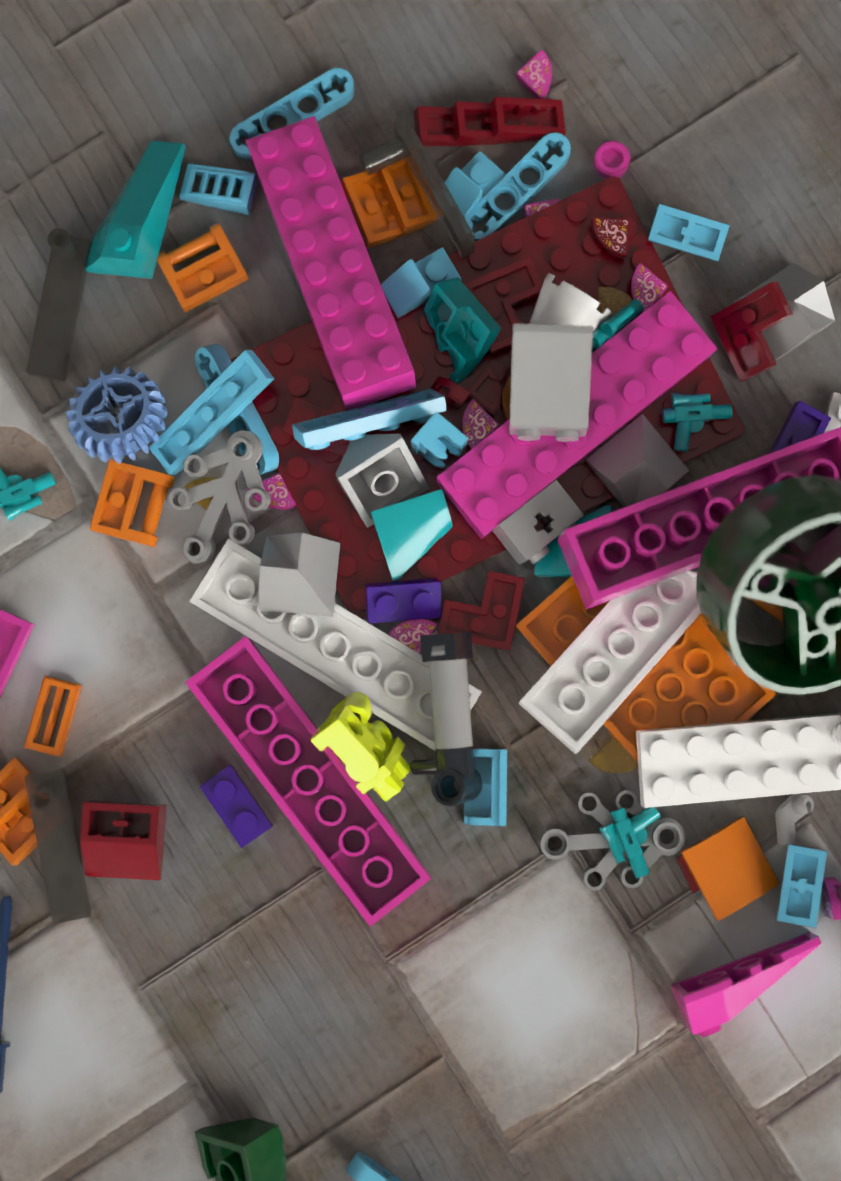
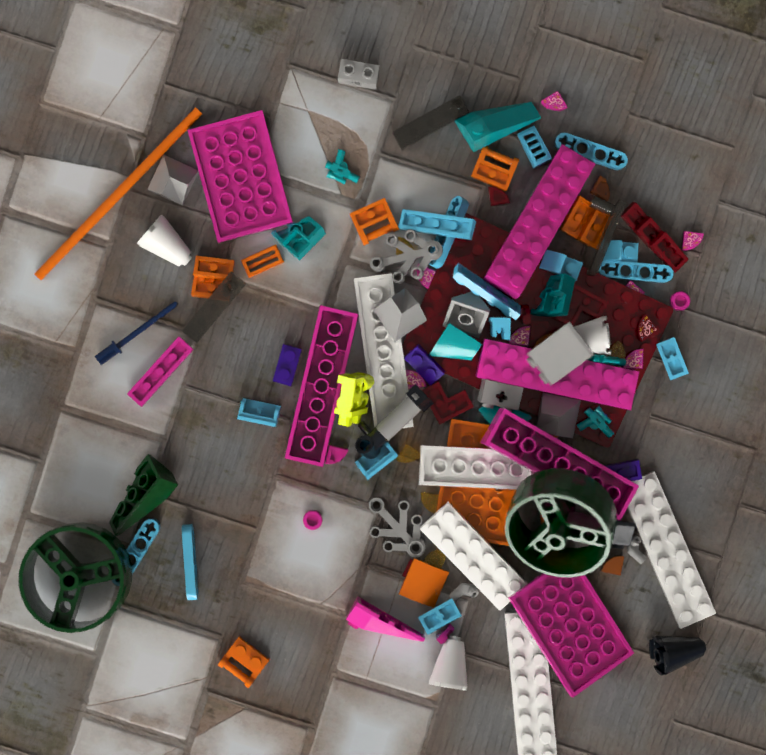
camera: 50 degrees right, 5 degrees up
medium blue gear [66,366,168,464] -> none
dark red slope [80,800,167,880] -> none
teal piece [599,807,661,878] -> none
dark red plate [710,281,793,382] -> none
light grey slope [734,262,835,361] -> none
none -> dark pink plate [127,336,194,407]
none -> medium azure hinge [237,398,281,427]
none -> teal slope [271,216,326,261]
none -> dark pink tile [303,510,323,530]
none -> dark pink tile [325,445,348,464]
none -> clear yellow tile [396,444,420,463]
none -> clear yellow tile [423,549,447,569]
none -> dark red tile [488,186,510,206]
none -> dark pink tile [541,91,568,111]
none -> dark orange tile [590,175,610,202]

